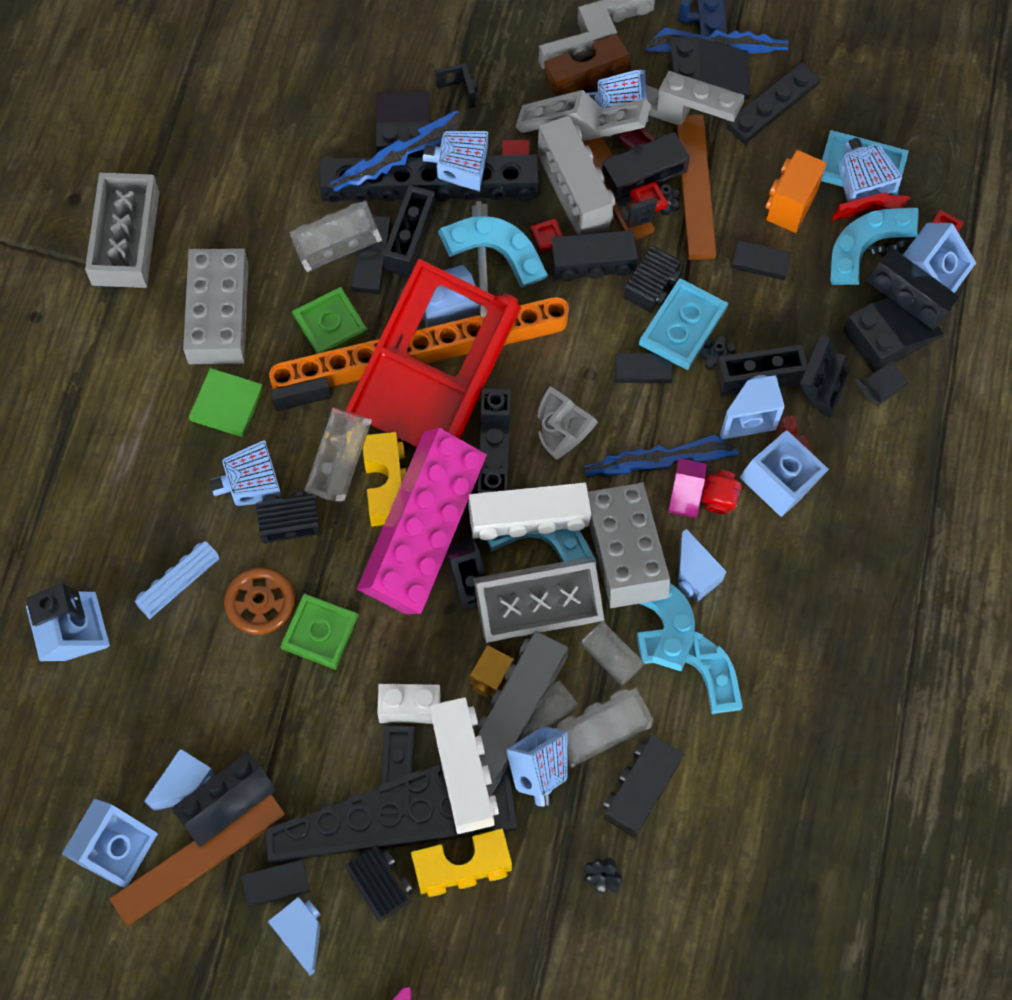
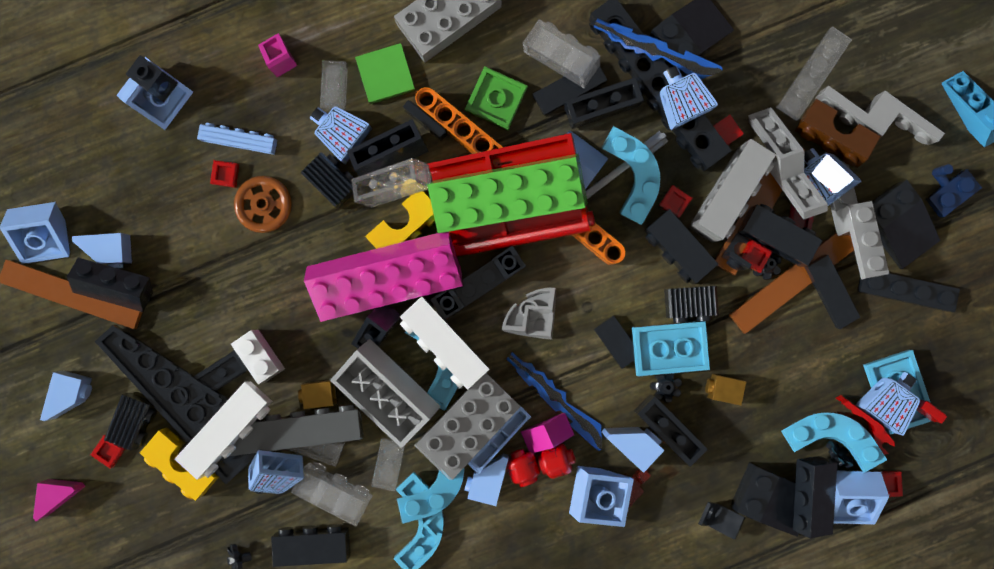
camera: 60 degrees right, 20 degrees up
black tile [242,860,310,907] -> none
bright green tile [280,594,359,670] -> none
black bracket [435,63,477,108] -> none
blue sword [645,27,788,54] -> none
black tile [731,240,792,280] -> none
orange brick [765,150,827,233] -> none
black slope [800,336,850,417] -> none
none -> red tile [90,434,126,468]
none -> red tile [210,160,239,188]
none -> dark pink slope [258,33,298,77]
none -> clear plate [320,60,348,111]
none -> black brick [347,119,429,183]
none -> bright green brick [427,153,588,233]
none -> light blue piece [468,407,531,474]
none -> red head [506,449,541,487]
none -> pearl gold brick [705,374,746,406]
none -> clear plate [776,26,852,121]
none -> black tile [805,254,860,329]
none -> red tile [916,400,947,424]

